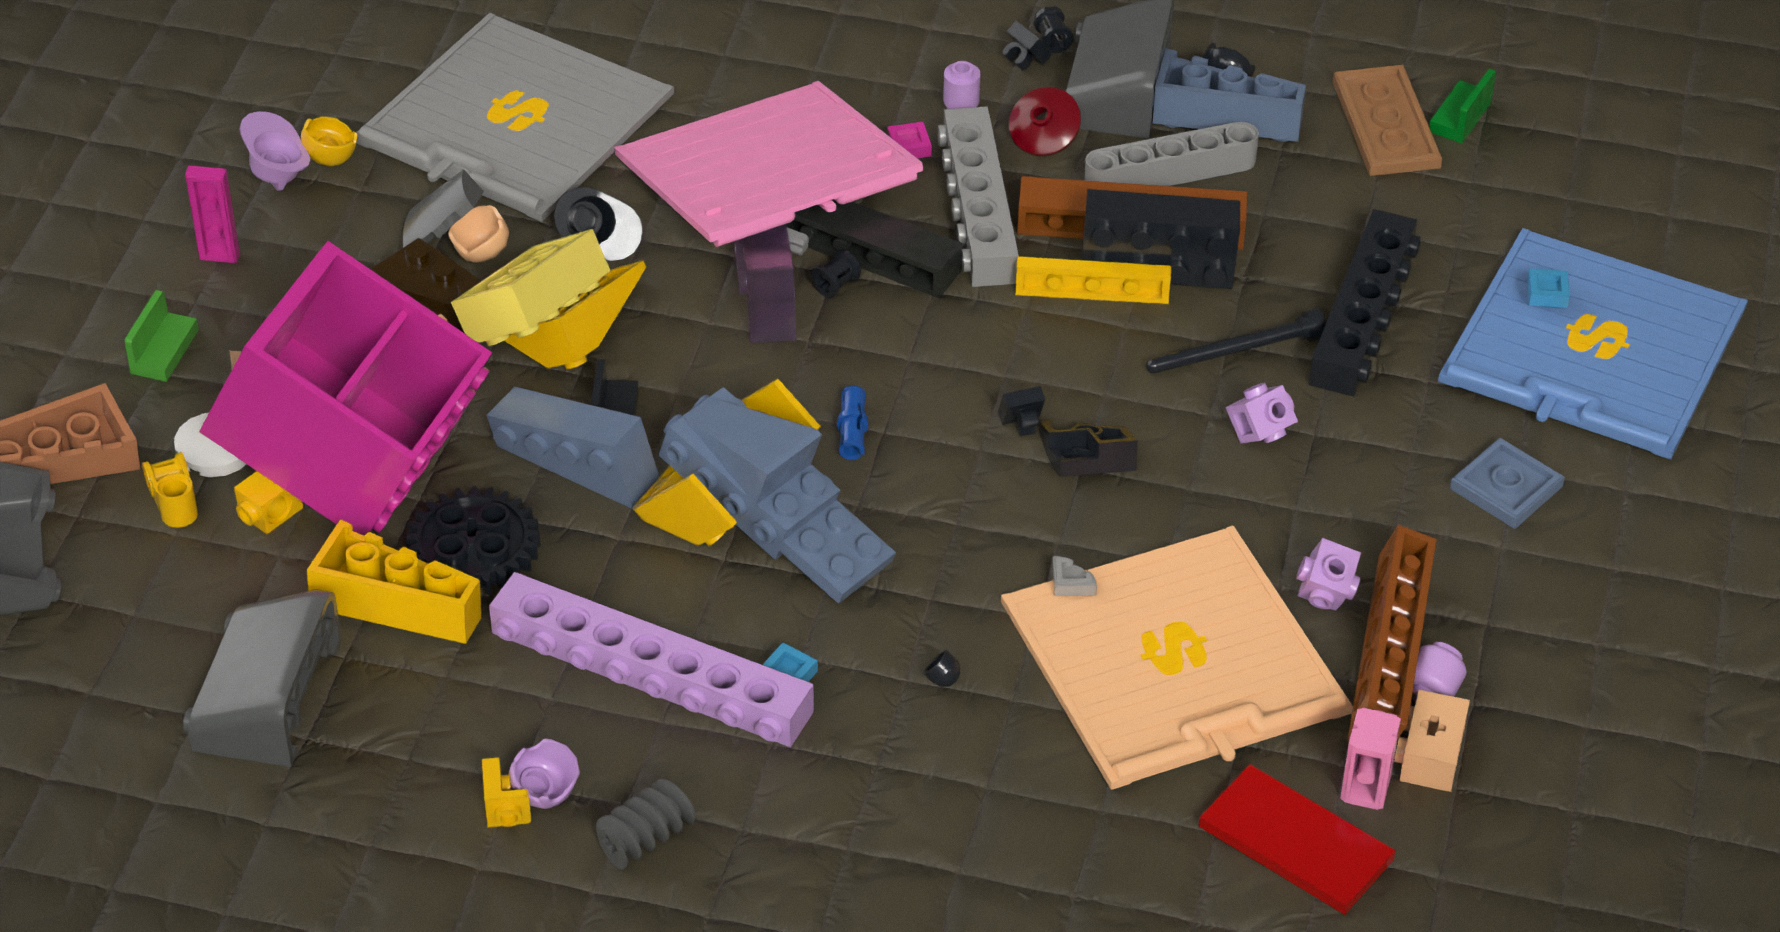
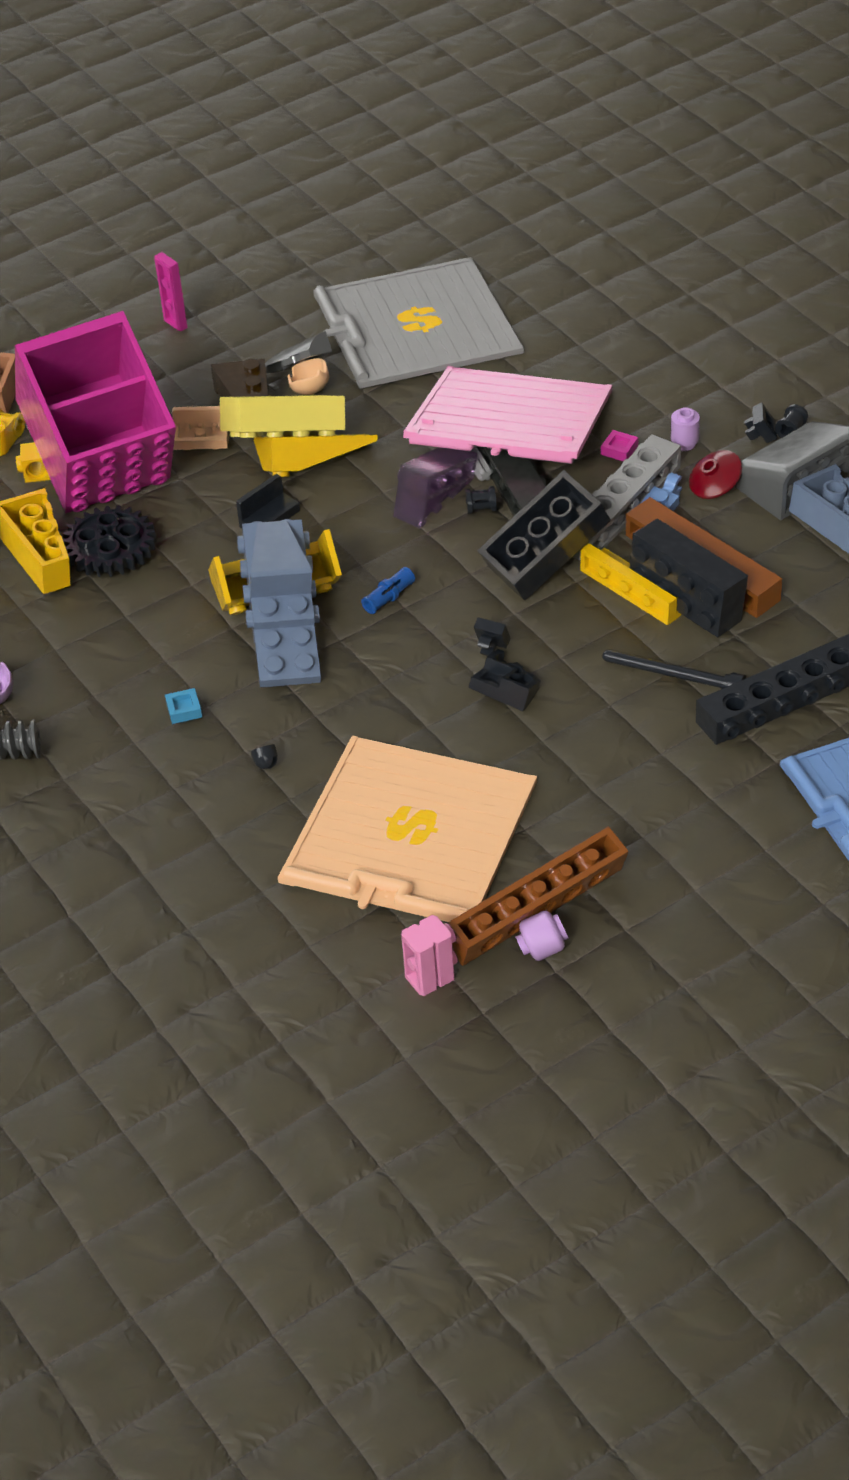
camera: 45 degrees right, 0 degrees up
lavender piece [240,111,310,191] -> none
yellow hair [300,116,357,167] -> none
sand blue wedge [486,387,659,509] -> none
lavender brick [489,572,814,747] -> none
black piece [554,187,643,261] -> none
light grey tile [1052,556,1097,596] -> none
light grey beam [1084,122,1259,186] -> none
red tile [1199,764,1396,915] -> none
lavender brick [1226,382,1298,444] -> none
lavender brick [1296,538,1361,611] -> none
light nougat brick [1394,690,1470,792] -> none
sand blue tile [1450,438,1565,529] -> none
none -> black brick [477,470,611,601]
none -> medium blue plate [640,472,682,511]

